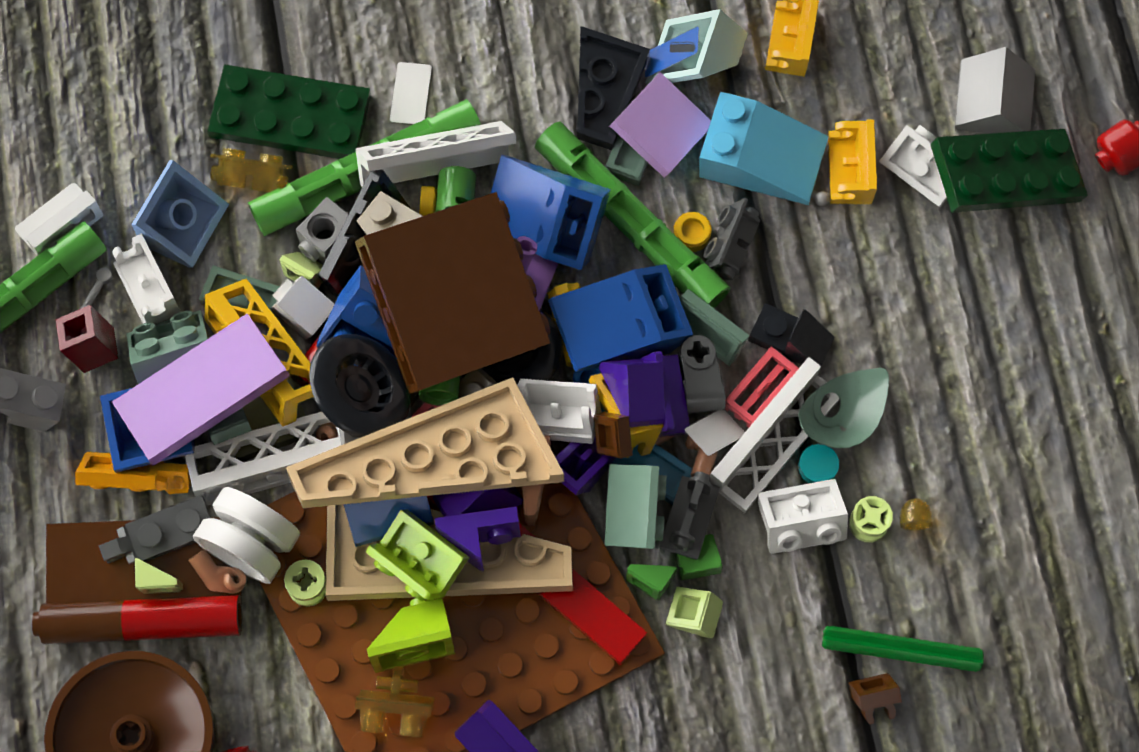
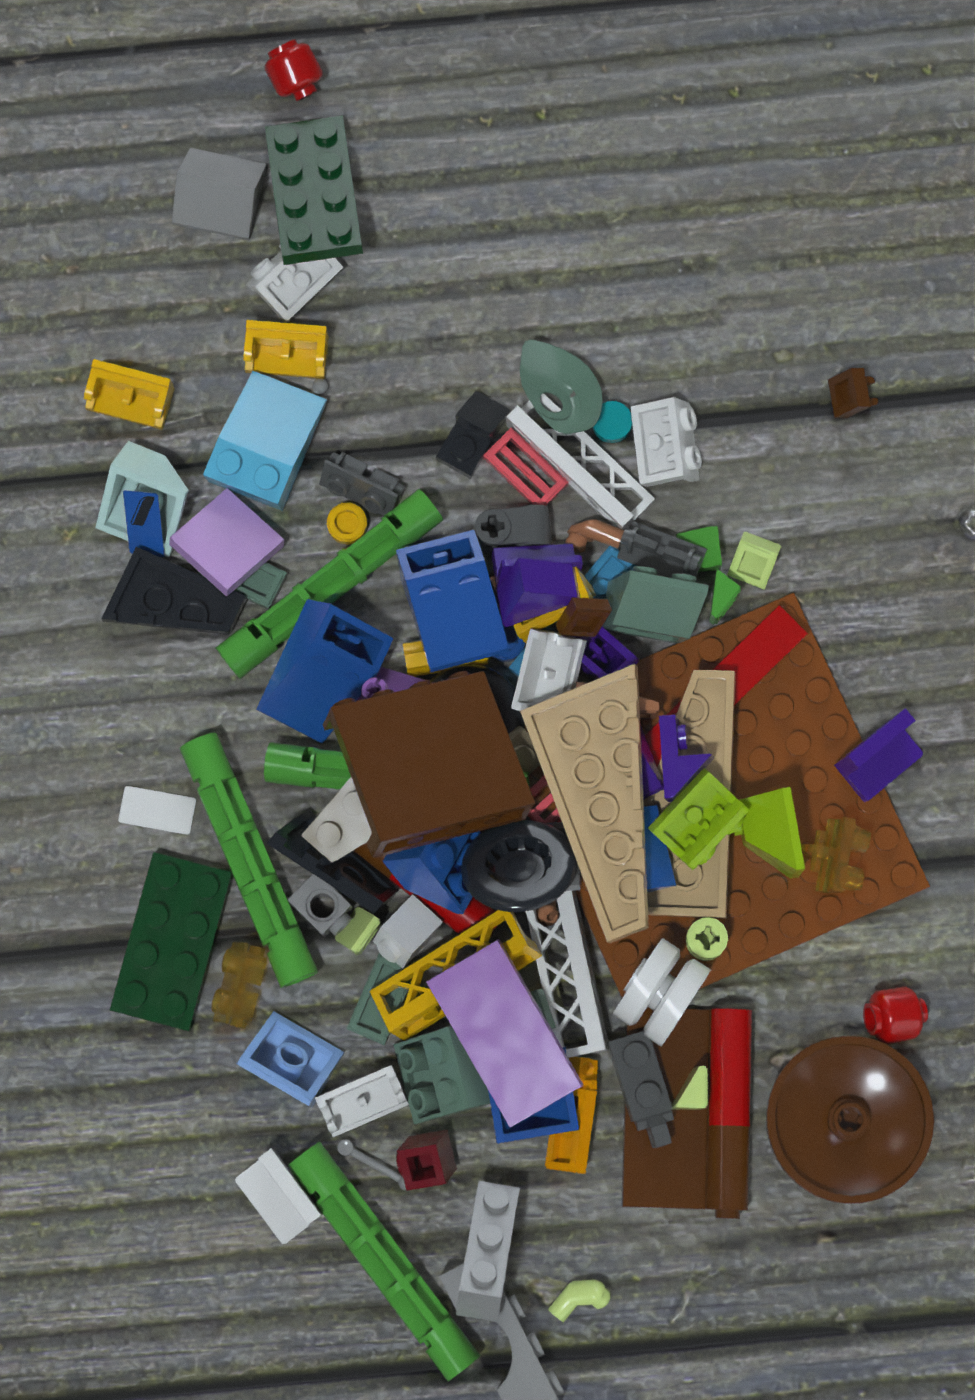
camera: 80 degrees left, 10 degrees up
nougat arm [188,549,246,594] -> none
white fence [355,121,516,187] -> none
yellow tile [419,186,437,216] -> none
sand green tile [680,289,750,367] -> none
white sticker [685,410,745,456] -> none
green axle [822,626,984,672] -> none
yellowish green wheel [849,496,893,542] -> none
clear yellow hinge [899,498,933,530] -> none

